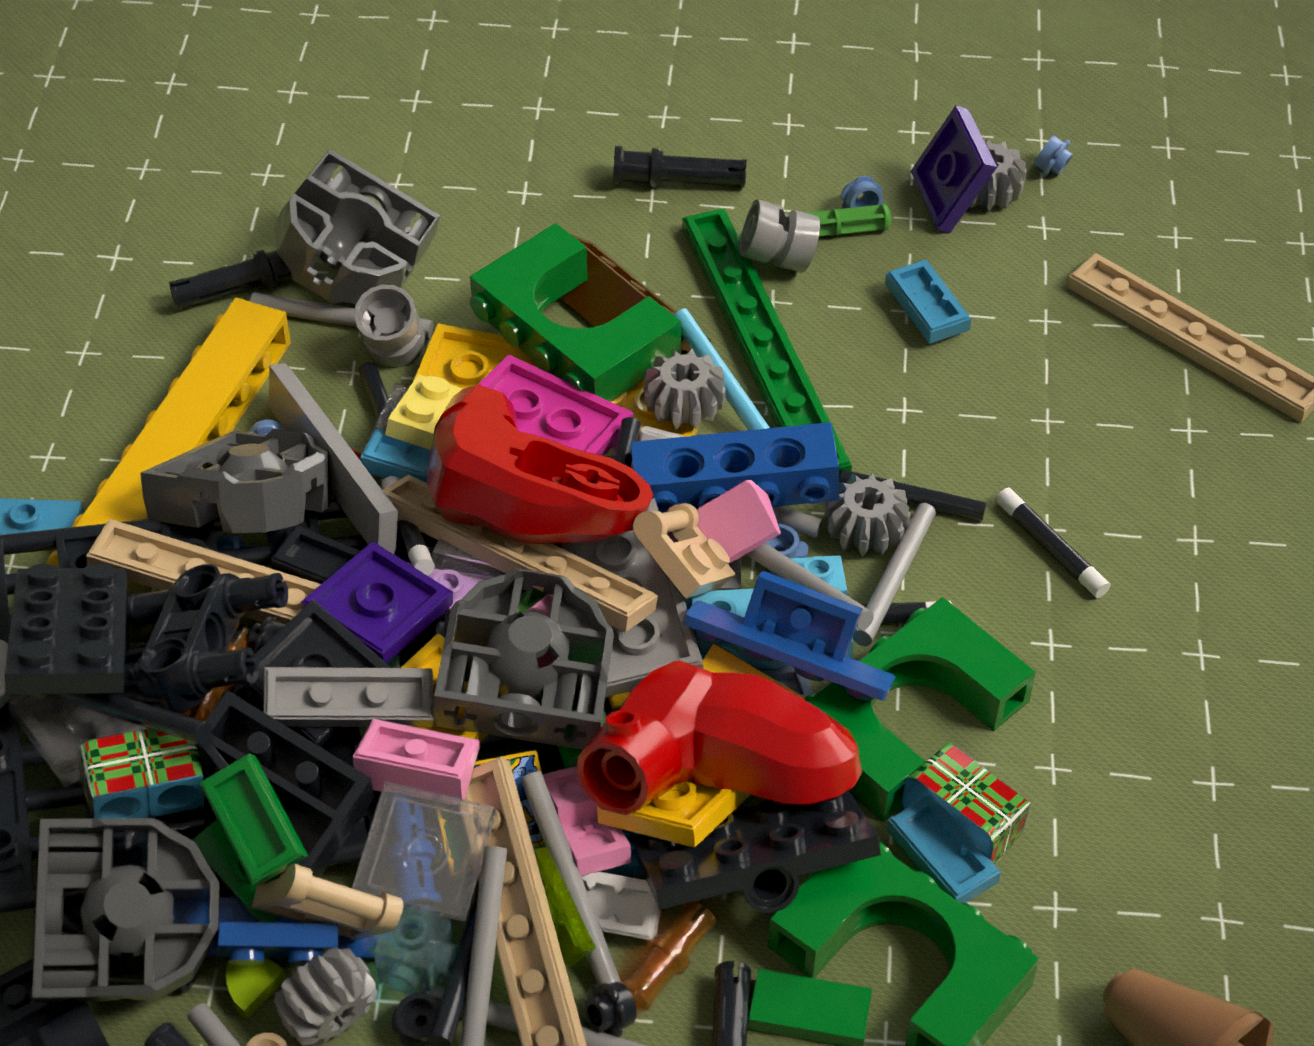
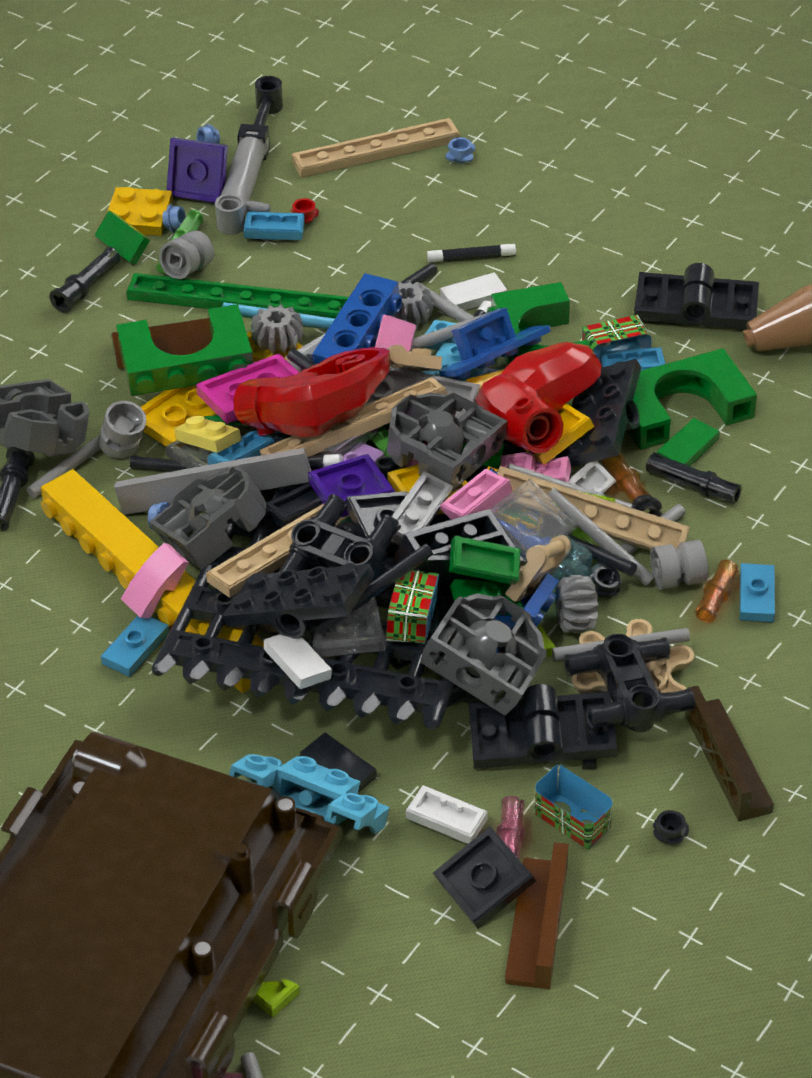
camera: 60 degrees left, 5 degrees down
none -> green tile [94,210,150,265]
none -> yellow plate [108,187,173,236]
none -> bright pink slope [121,543,189,618]
none -> light grey piece [215,76,283,235]
none -> red plate [291,198,319,225]
none -> white tile [440,272,507,310]
none -> medium blue plate [446,137,475,163]
none -> black plate [634,263,759,329]

